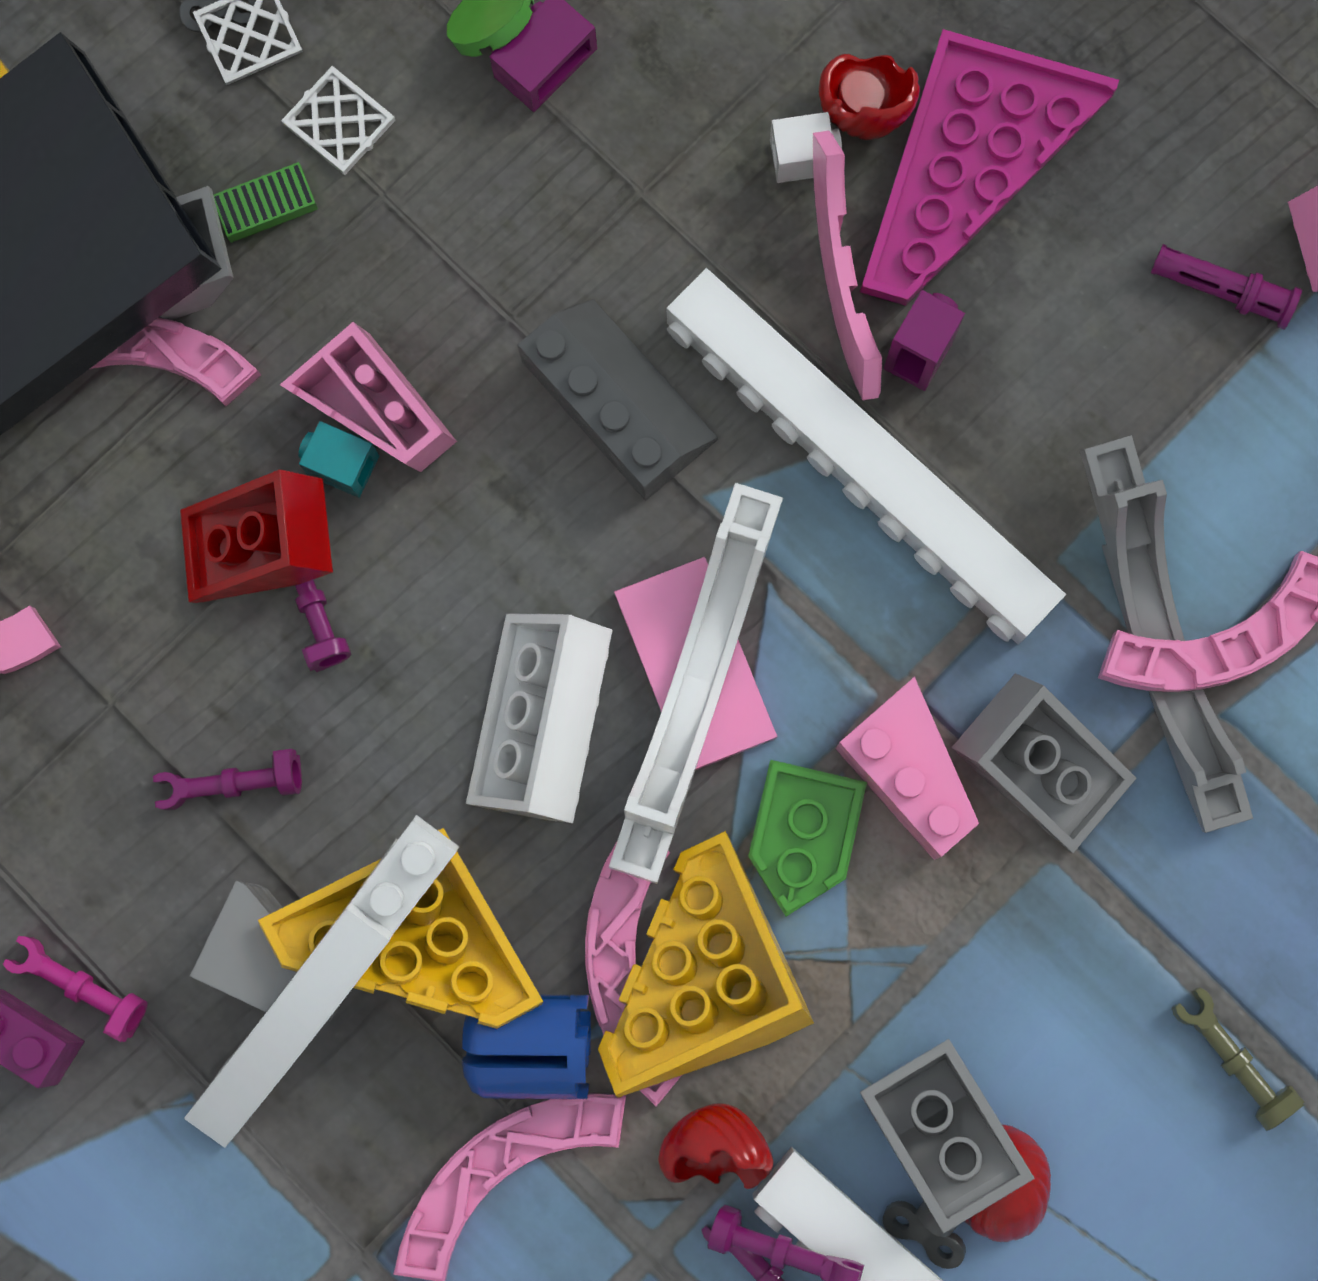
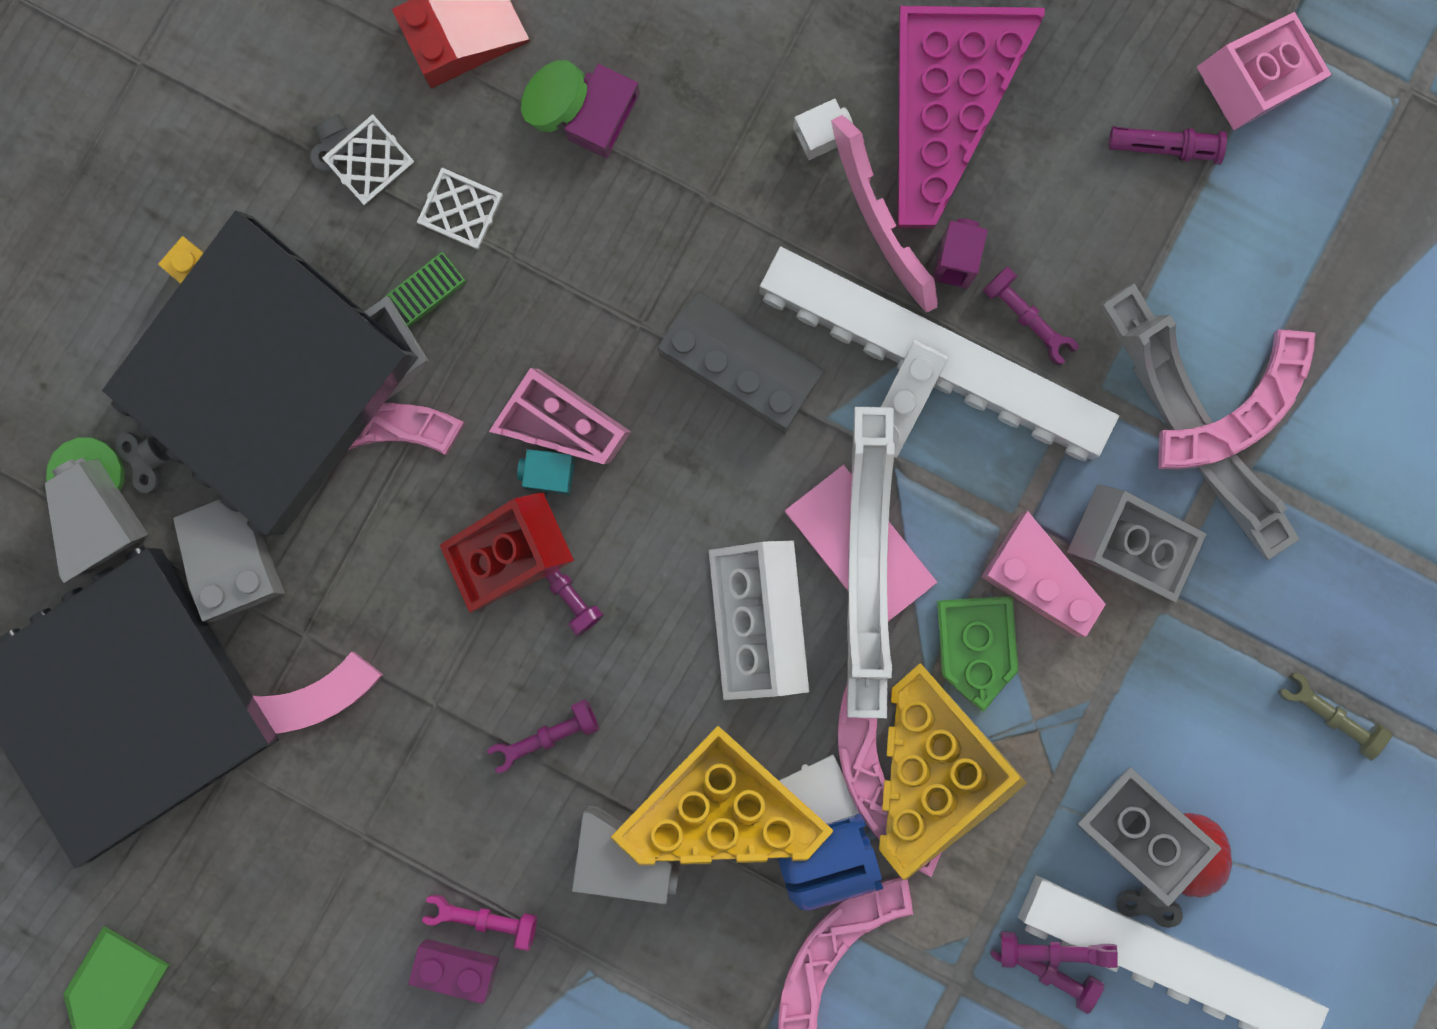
camera: 20 degrees left, 5 degrees up
white slope [184,815,459,1148] -> none
red piece [658,1103,774,1189] -> none
red piece [818,54,920,140] -> none
none -> white piece [779,754,860,823]
none -> white plate [881,340,949,458]
none -> magenta piece [982,266,1079,366]

